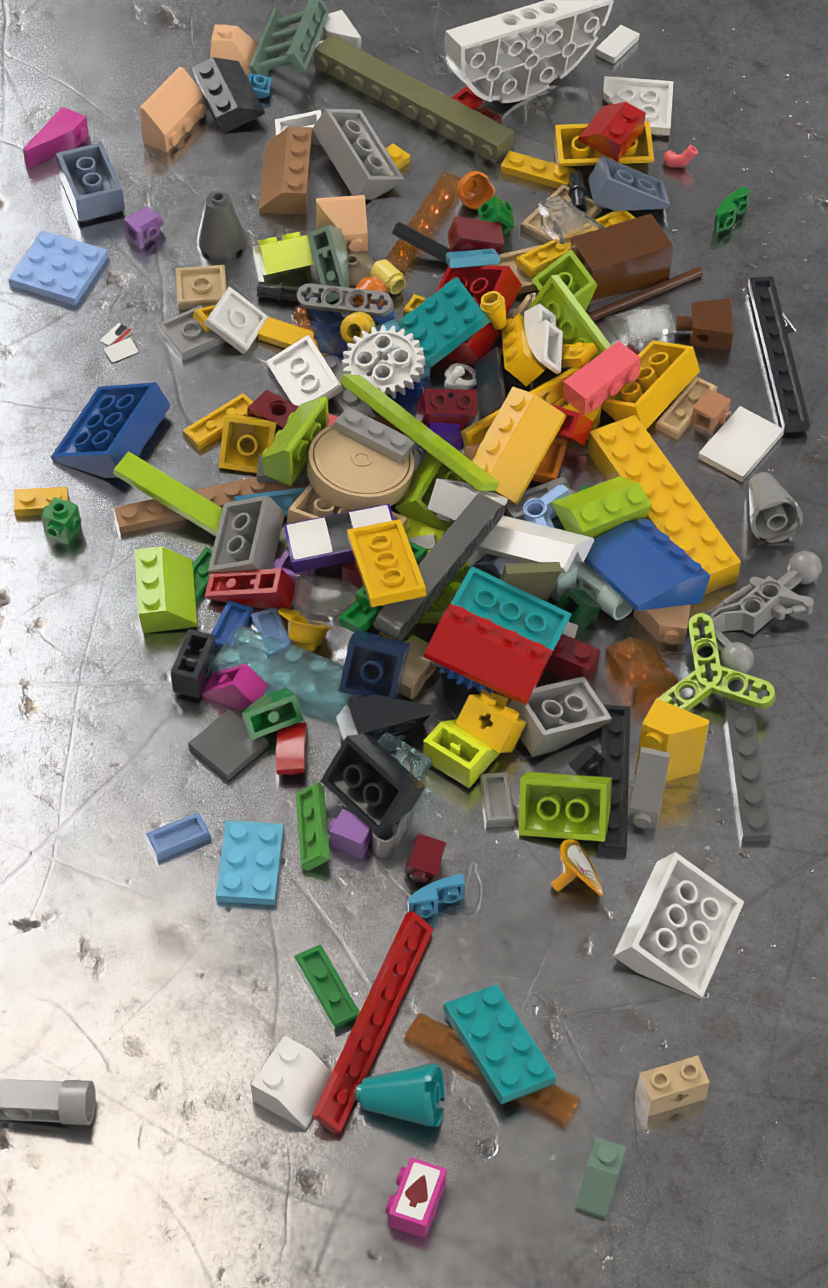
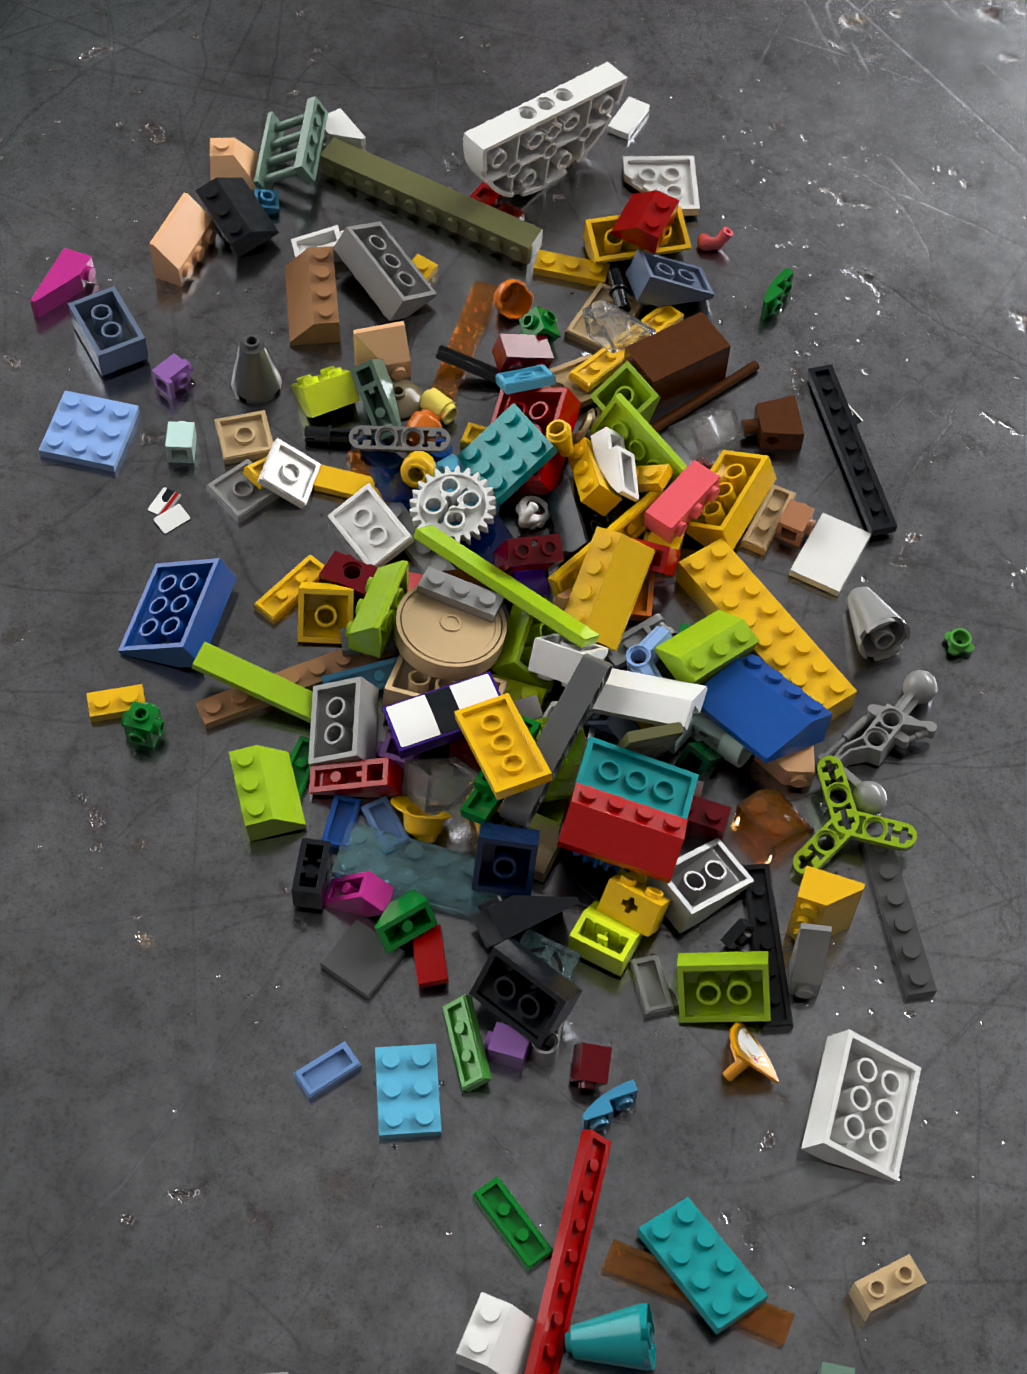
camera: 10 degrees left, 5 degrees up
none -> light aqua brick [165,421,197,463]

